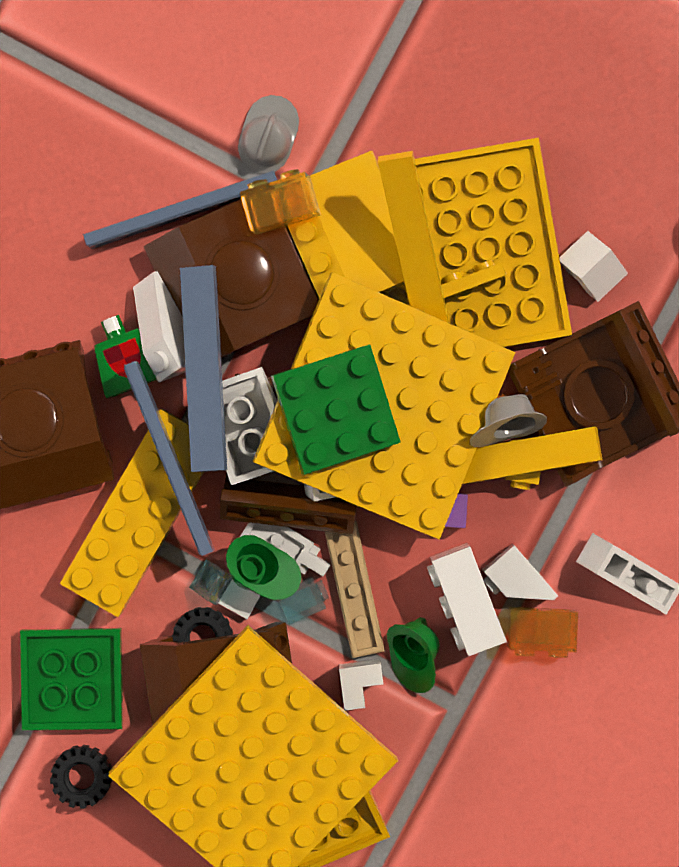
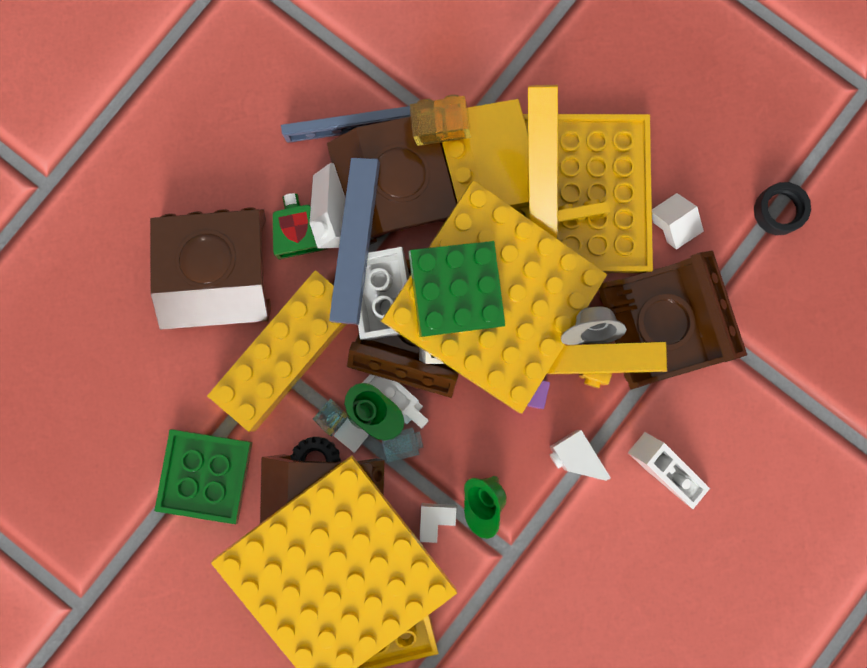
camera: 10 degrees right, 5 degrees down
black tyre [50,745,112,809] -> none
sand blue tile [124,361,215,556] -> none
light grey piece [238,95,299,174] -> none
tan tile [325,521,385,658] -> none
white brick [427,543,507,656] -> none
clear yellow brick [507,607,578,658] -> none

